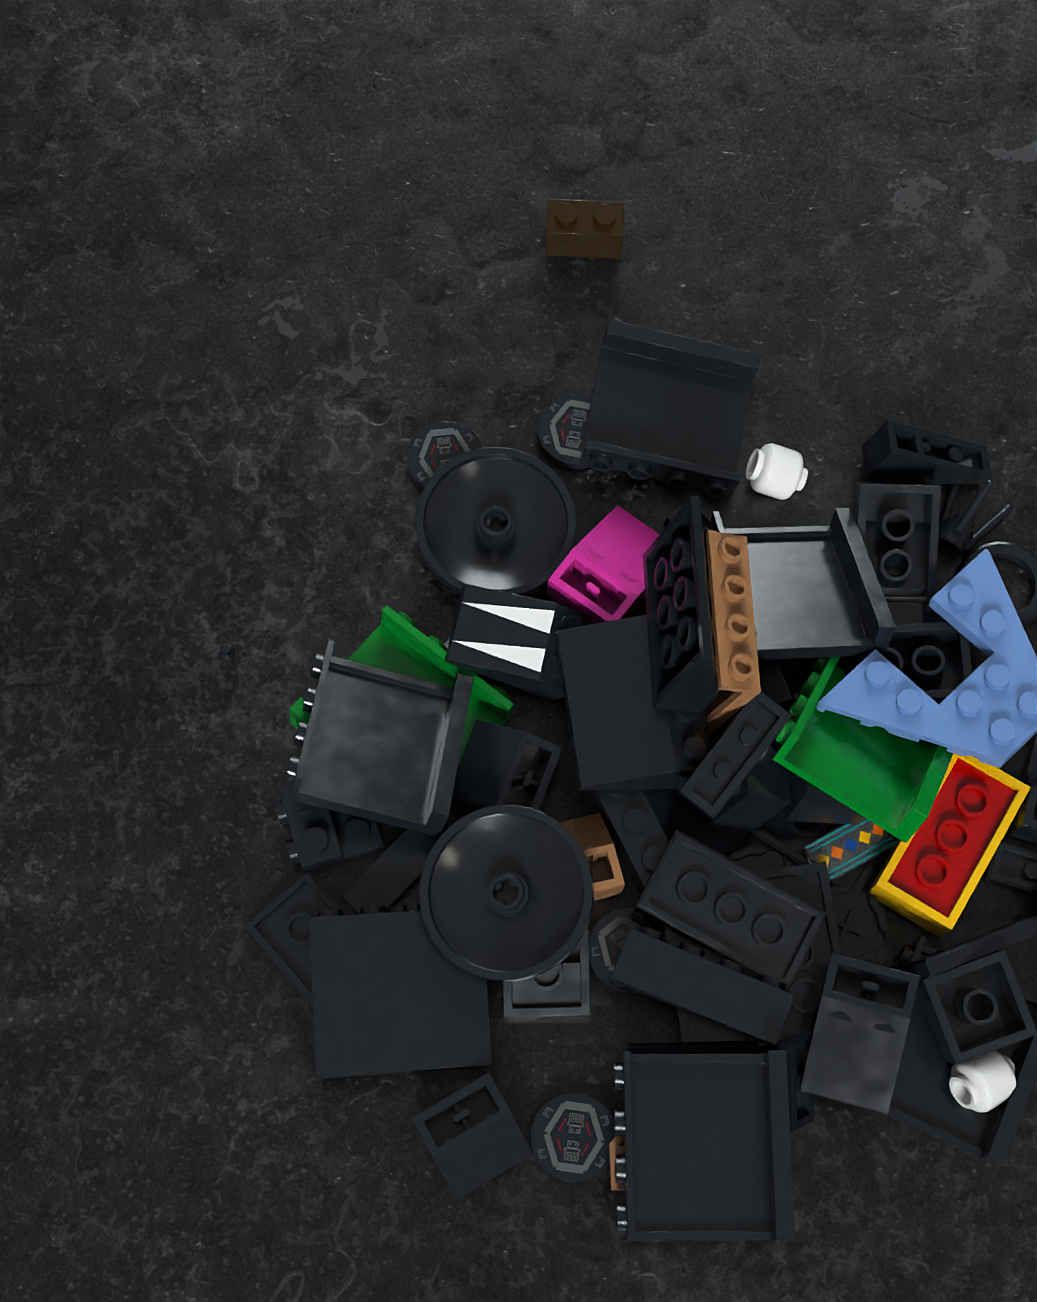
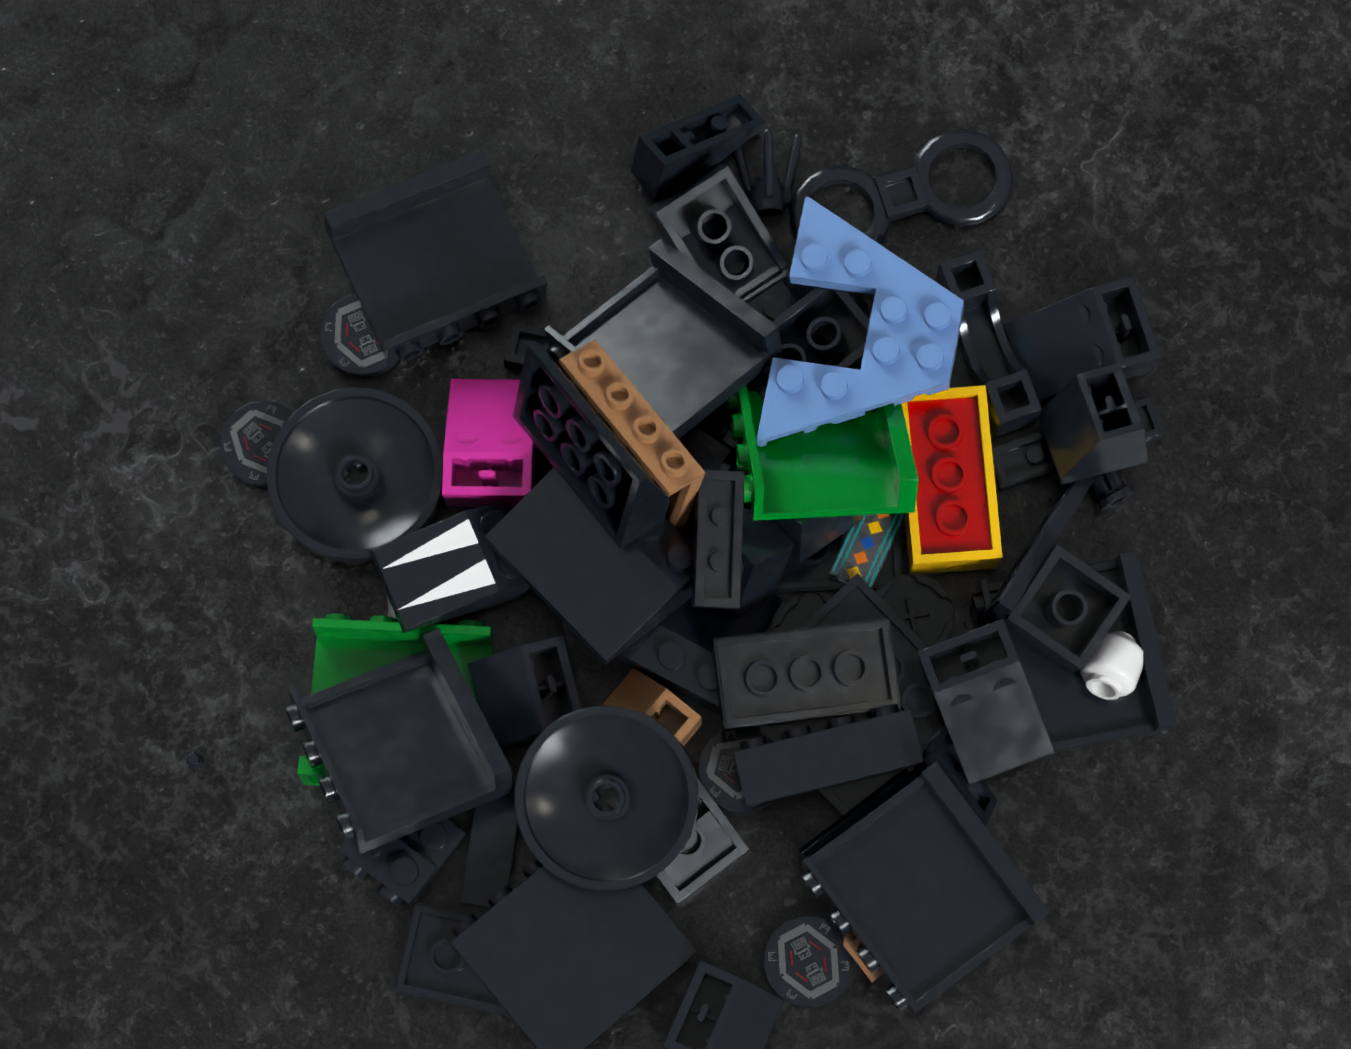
camera: 30 degrees left, 5 degrees up
dark brown brick [545,199,624,259] -> none
white head [746,443,808,500] -> none

